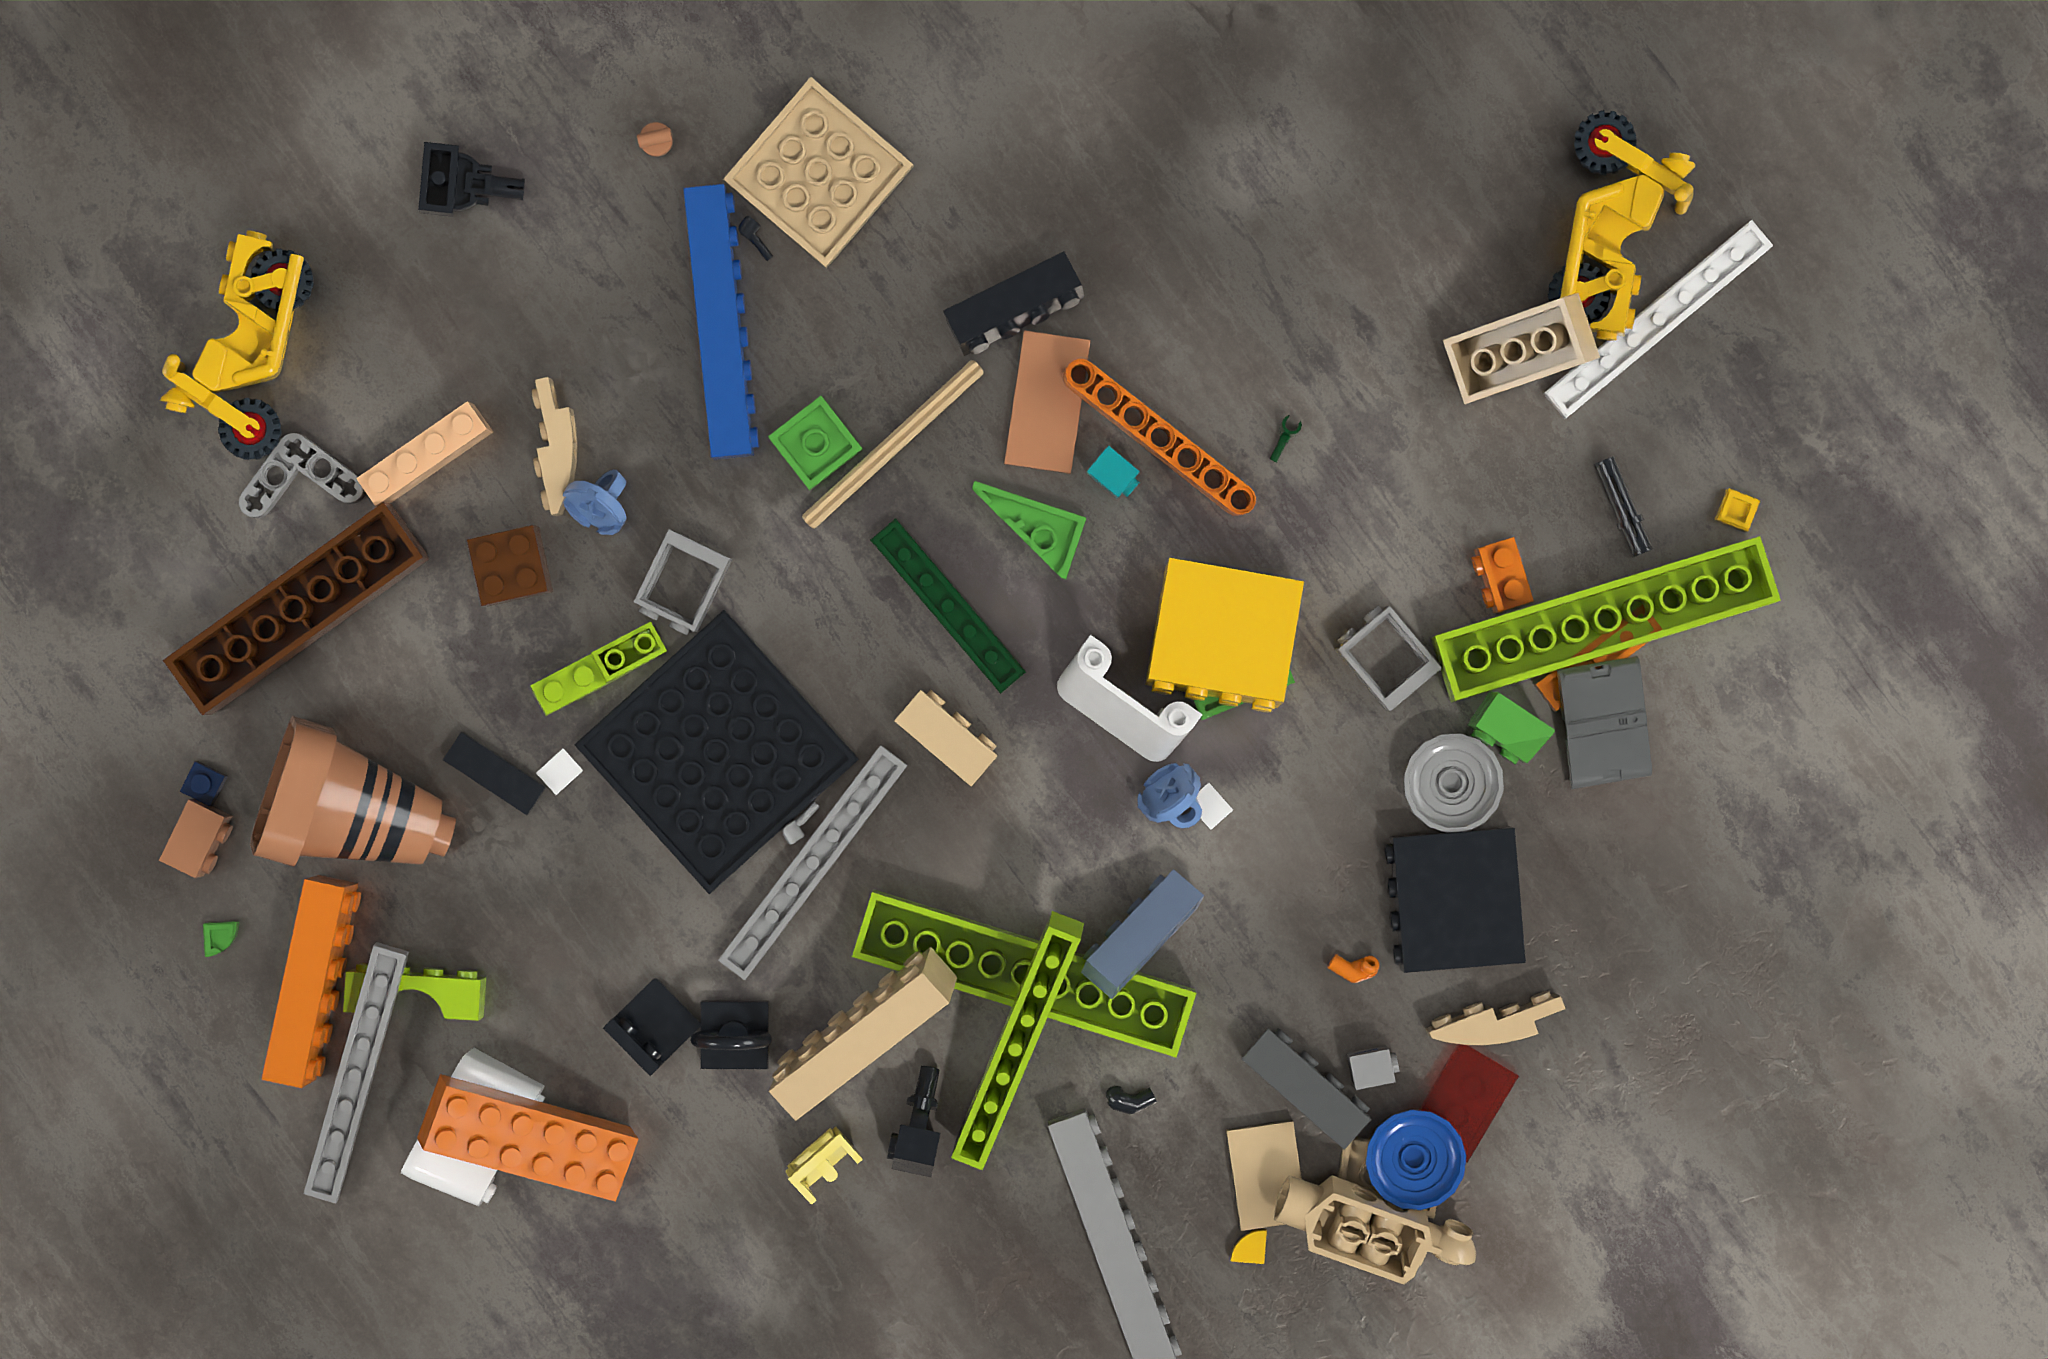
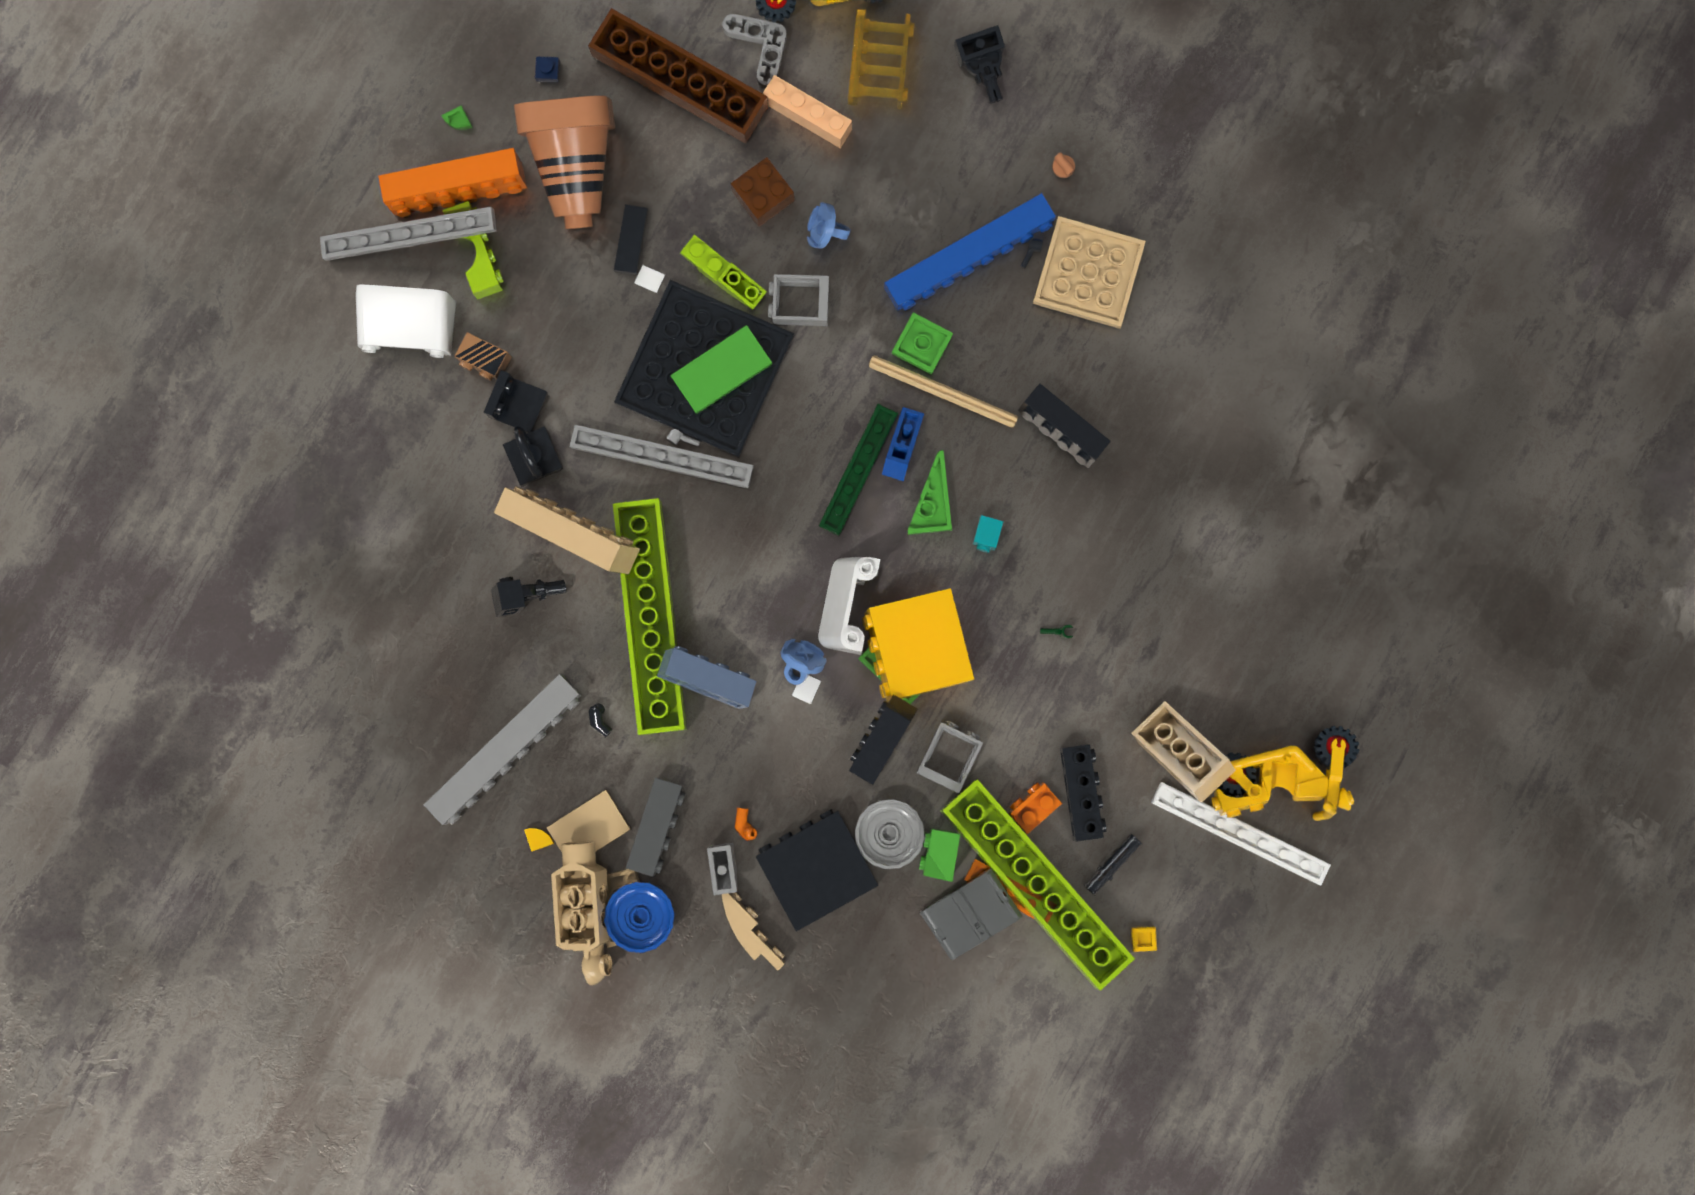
camera: 70 degrees right, 5 degrees down
nougat brick [159,799,233,878] -> none
orange brick [417,1074,639,1202] -> none
tan slope [532,377,577,516] -> none
light yellow window [785,1127,863,1205] -> none
tan brick [894,689,998,787] -> none
lime brick [951,911,1084,1170] -> none
nougat tile [1004,330,1091,474] -> none
orange beam [1063,359,1256,516] -> none
light grey brick [1346,1045,1399,1090] -> none
clear red tile [1419,1044,1519,1163] -> none
none -> brick [454,332,512,381]
none -> bright green tile [670,325,772,414]
none -> light grey slope [707,842,737,895]
none -> clear yellow fence [848,9,914,109]
none -> black brick [849,694,918,785]
none -> blue slope [882,407,924,481]
none -> black brick [1059,744,1107,842]

